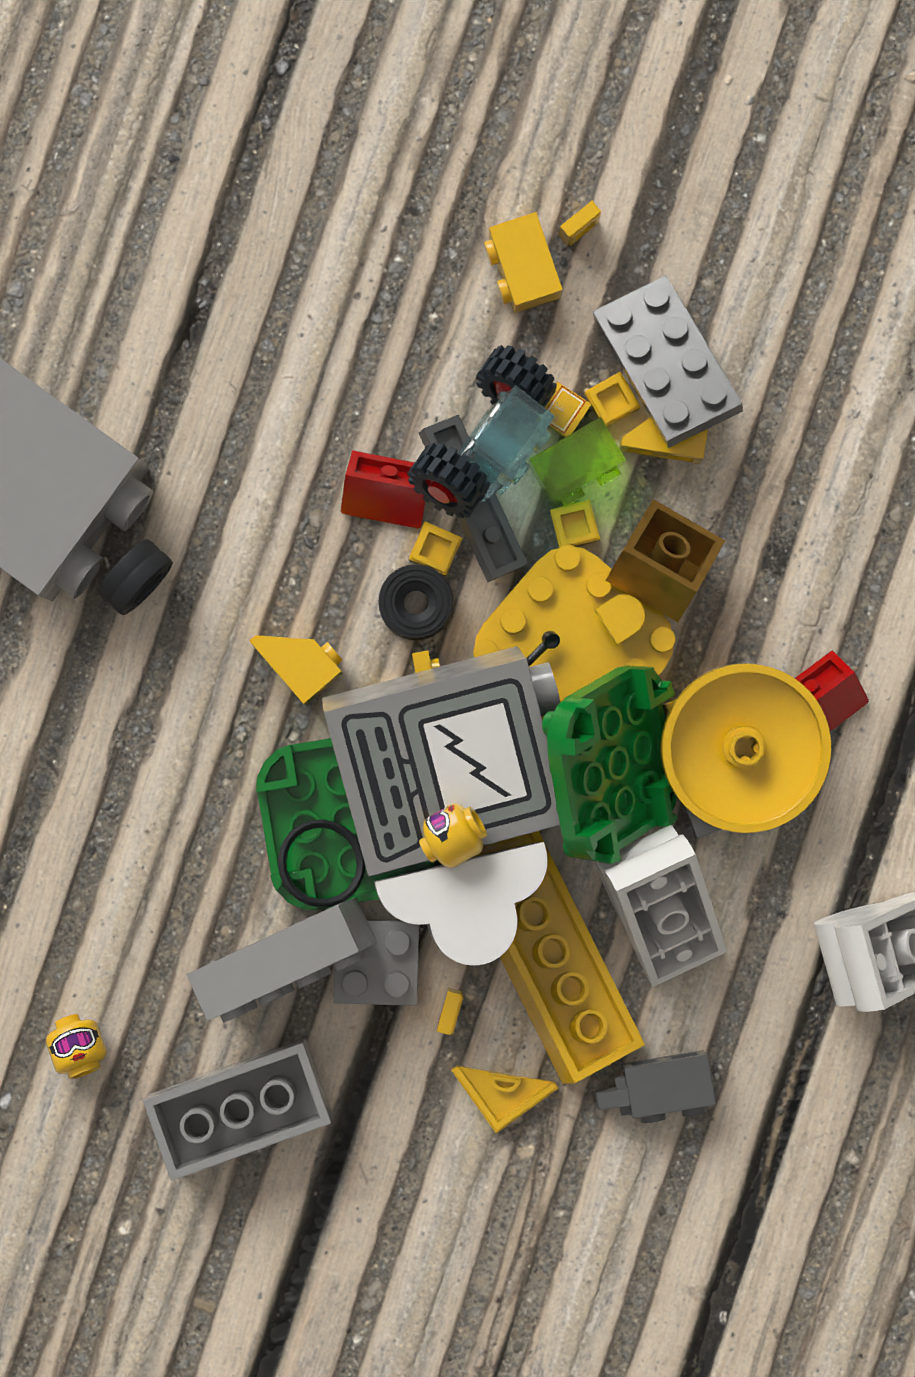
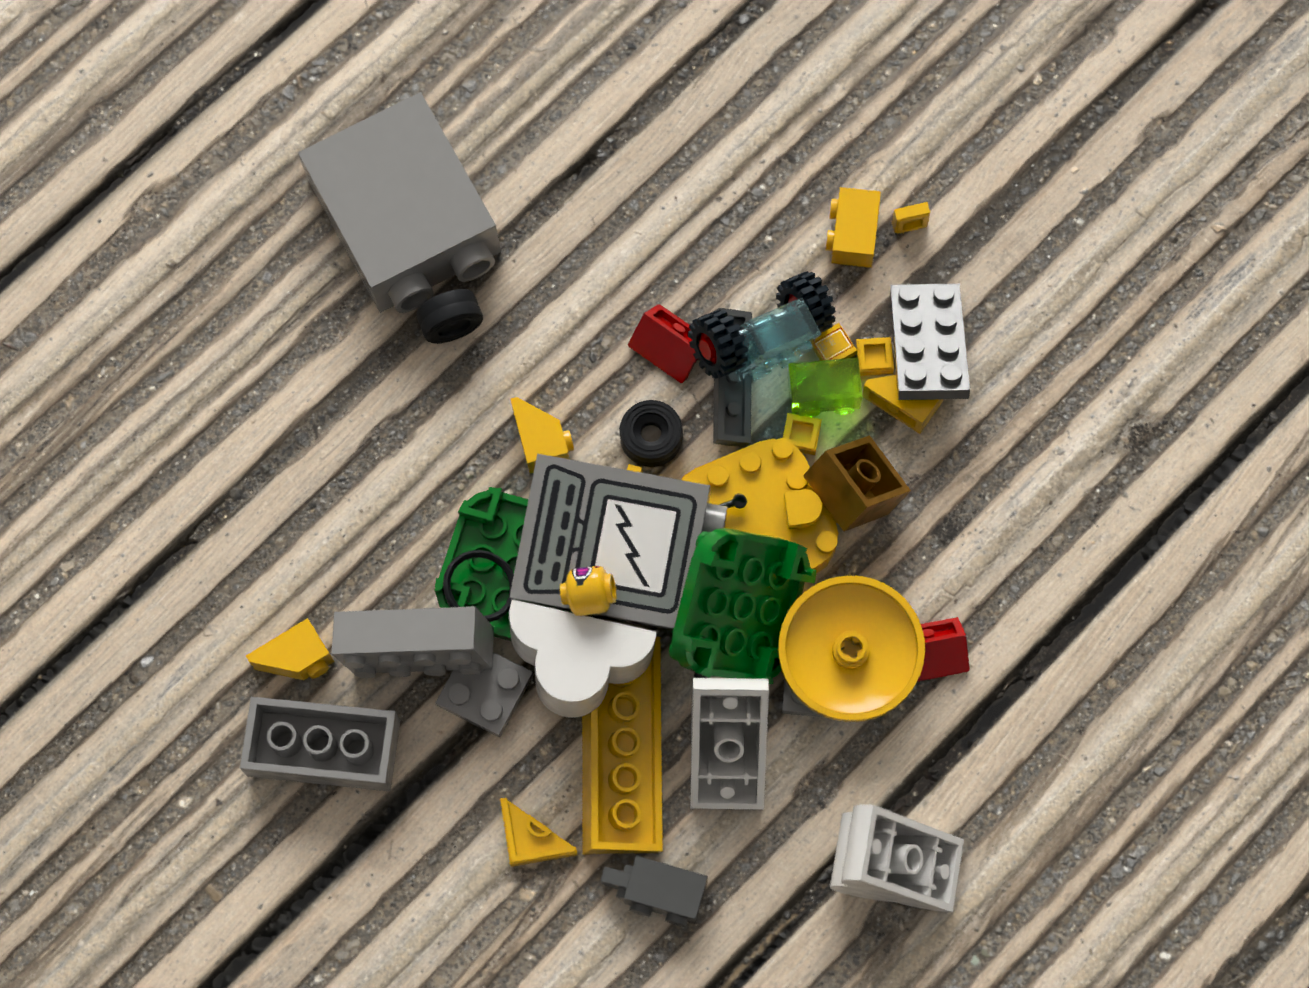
camera: 30 degrees right, 15 degrees down
yellow head [46,1014,107,1079] -> none
yellow tile [408,521,463,576] -> none
yellow tile [436,987,463,1035] -> none
none -> yellow slope [246,618,334,680]

